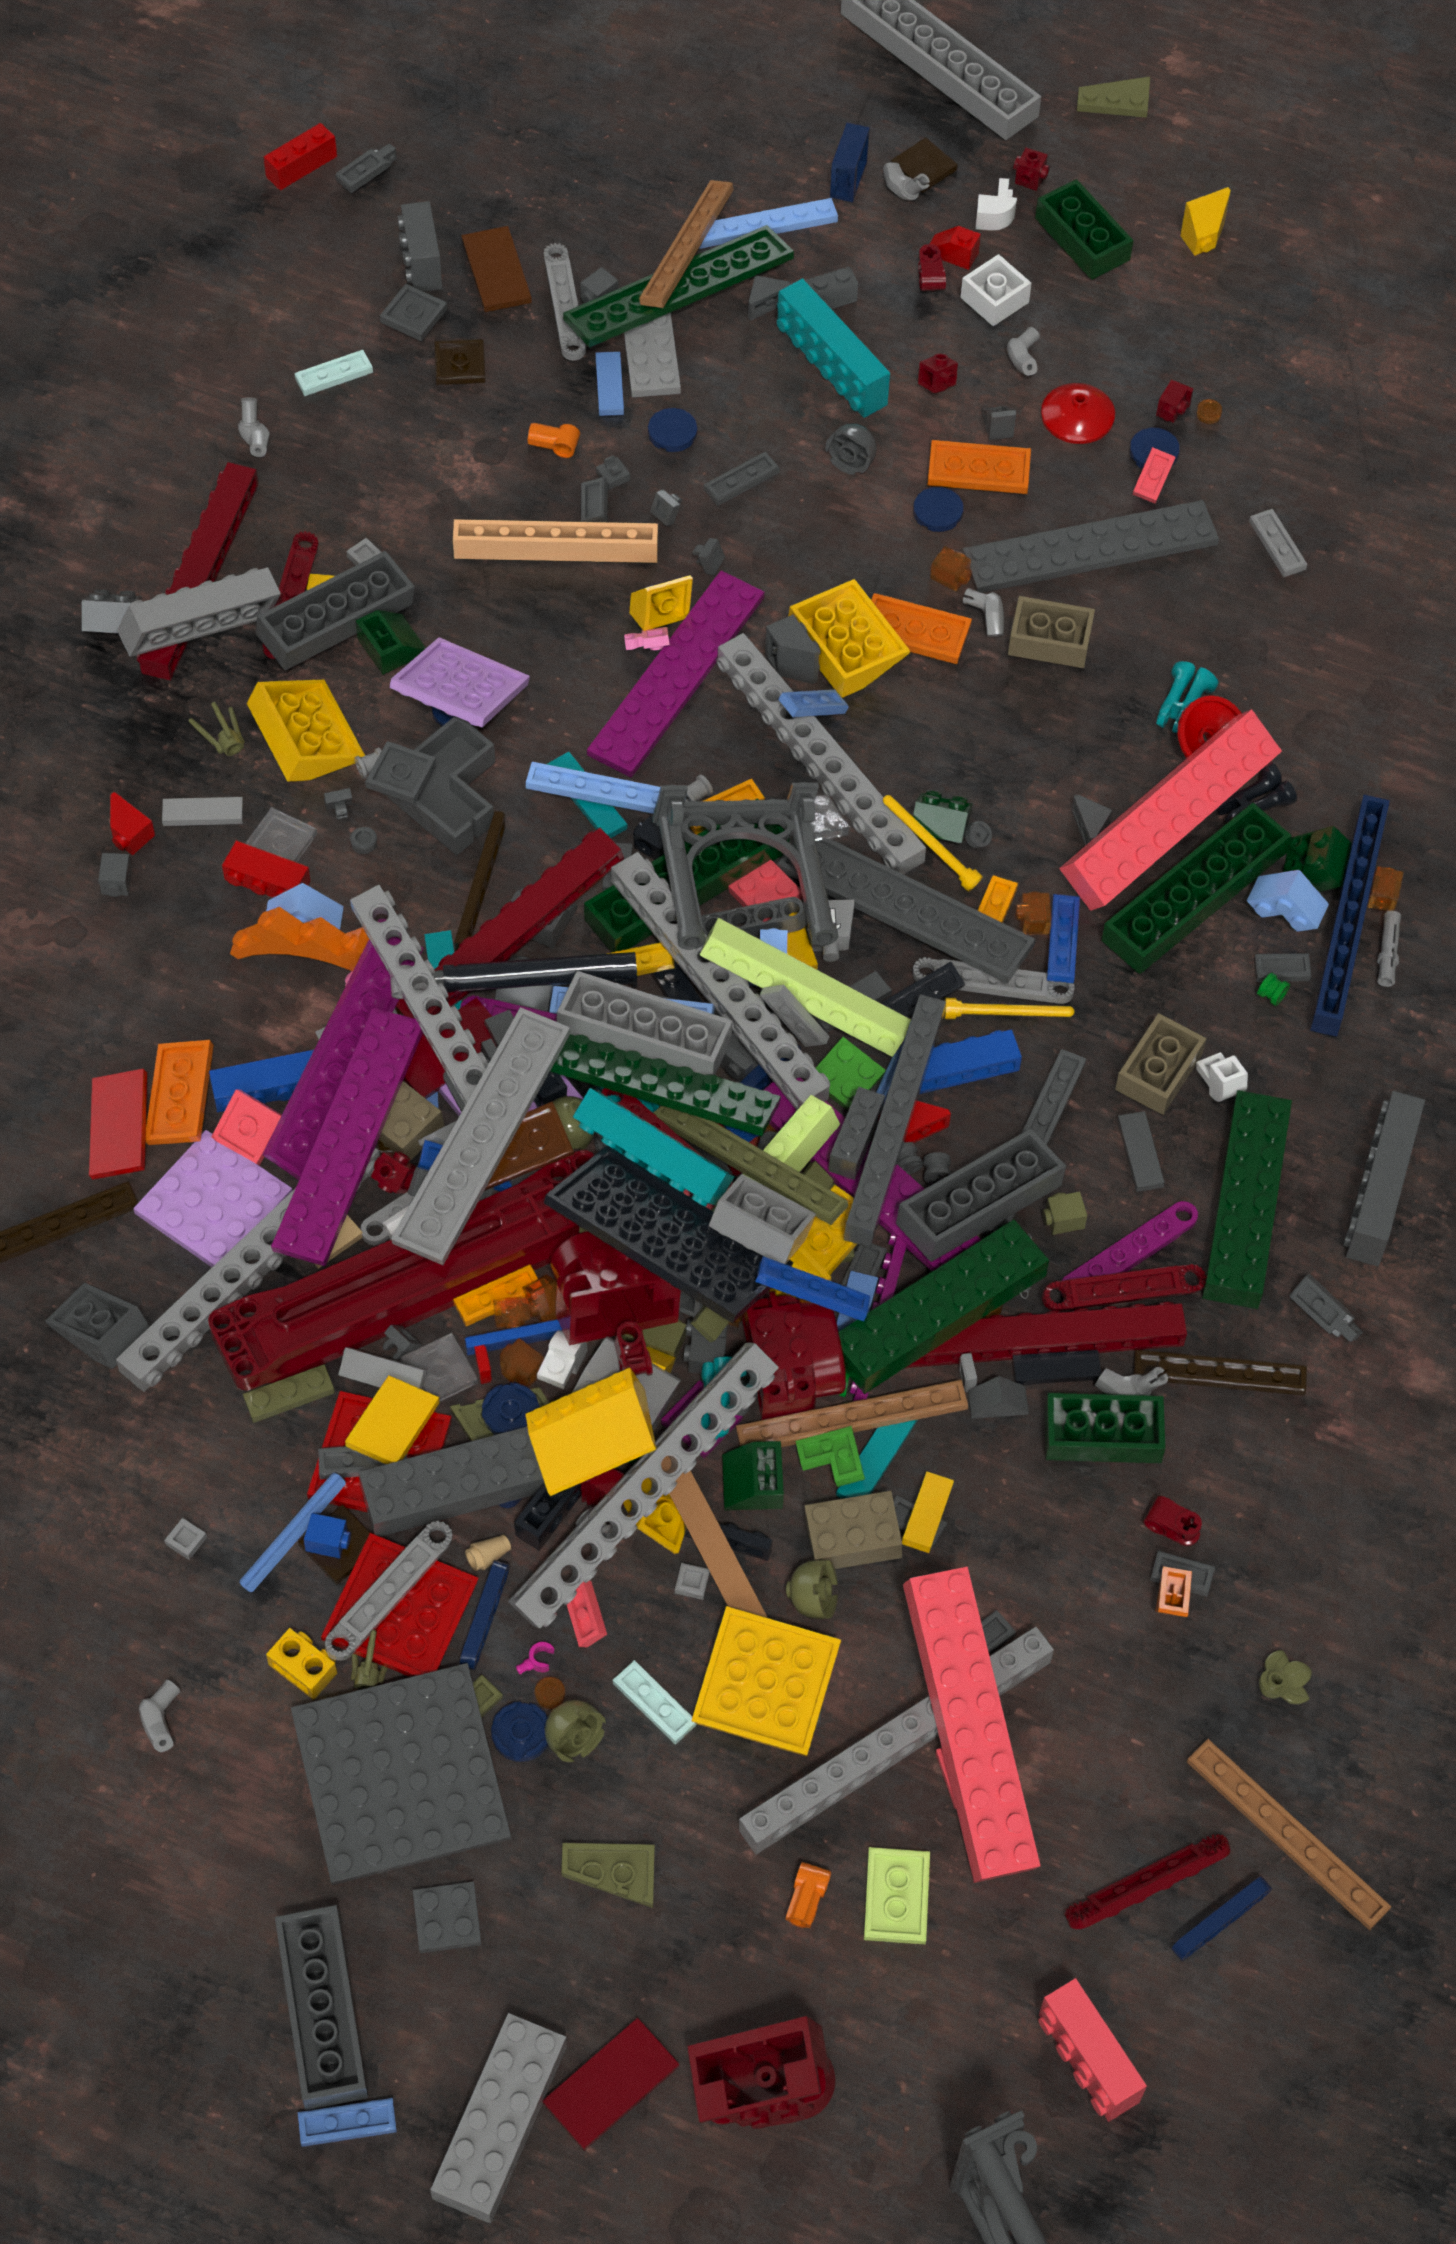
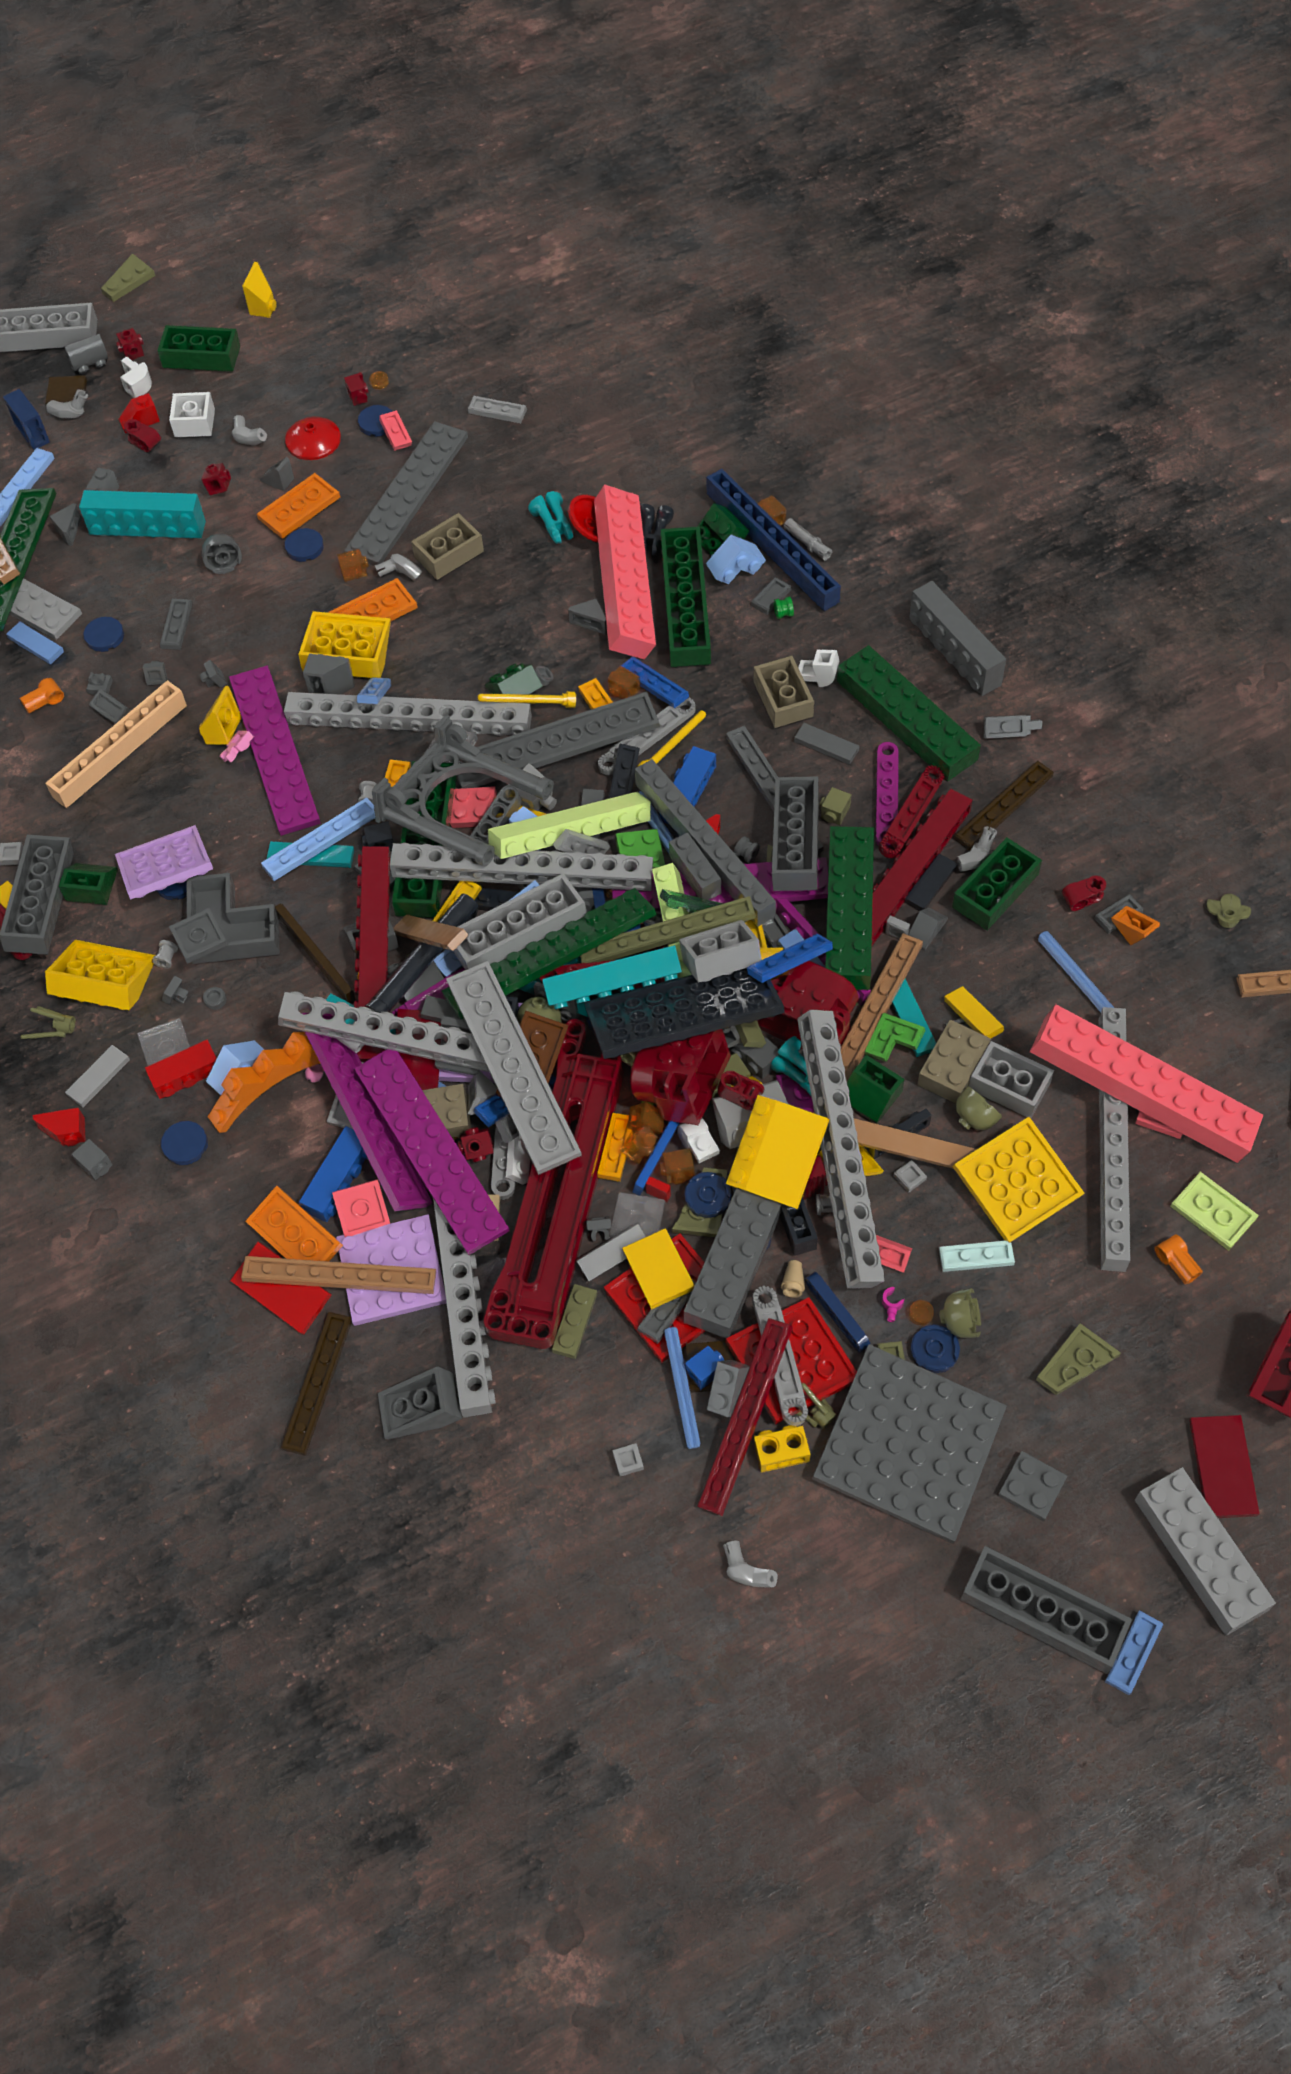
camera: 45 degrees left, 0 degrees up
none -> dark grey brick [65,334,108,374]
none -> dark blue tile [161,1121,208,1165]
none -> medium nougat tile [241,1256,437,1294]
none -> medium nougat tile [393,915,468,951]
none -> clear green plate [660,889,746,922]
none -> dark red tile [697,1318,793,1516]
none -> dark grey brick [707,1360,750,1417]
none -> light grey brick [969,1041,1054,1118]
none -> medium blue axle [1038,931,1114,1012]

